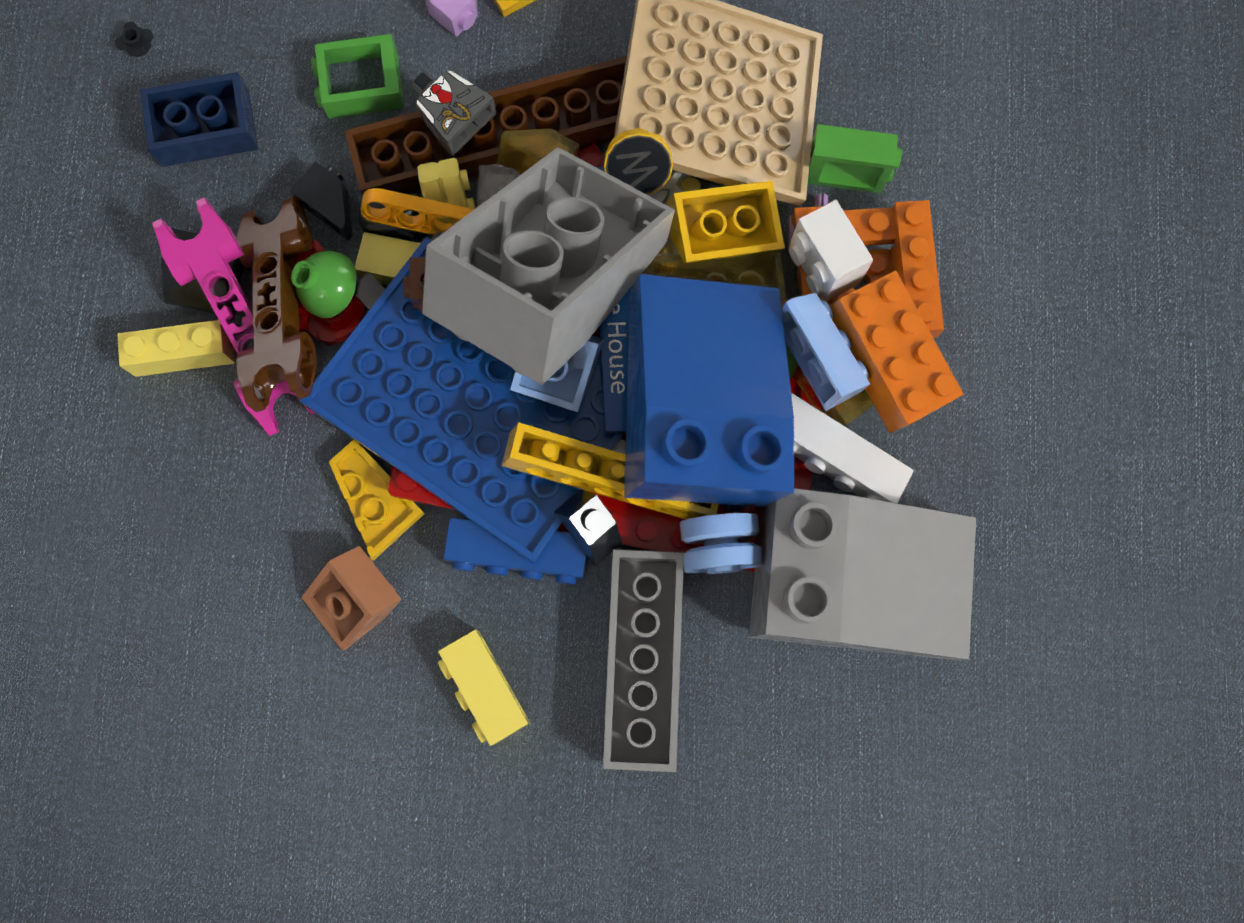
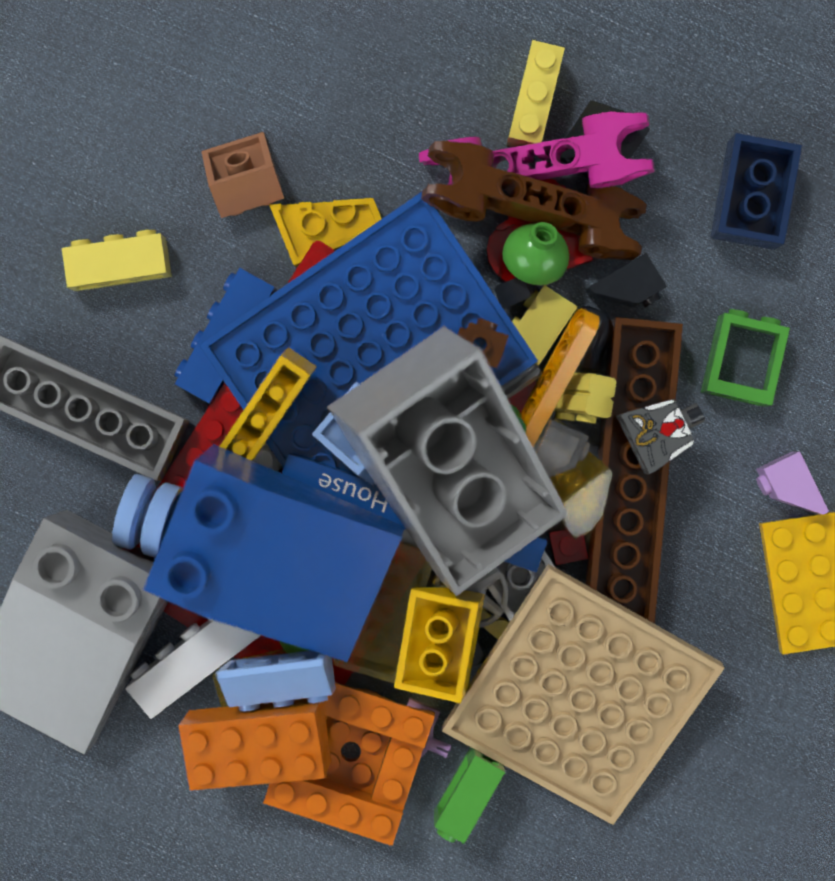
camera: 110 degrees right, 10 degrees up
black slope [554,489,622,566] -> none
black tile [604,128,673,195] -> none
white brick [789,200,873,302] -> none

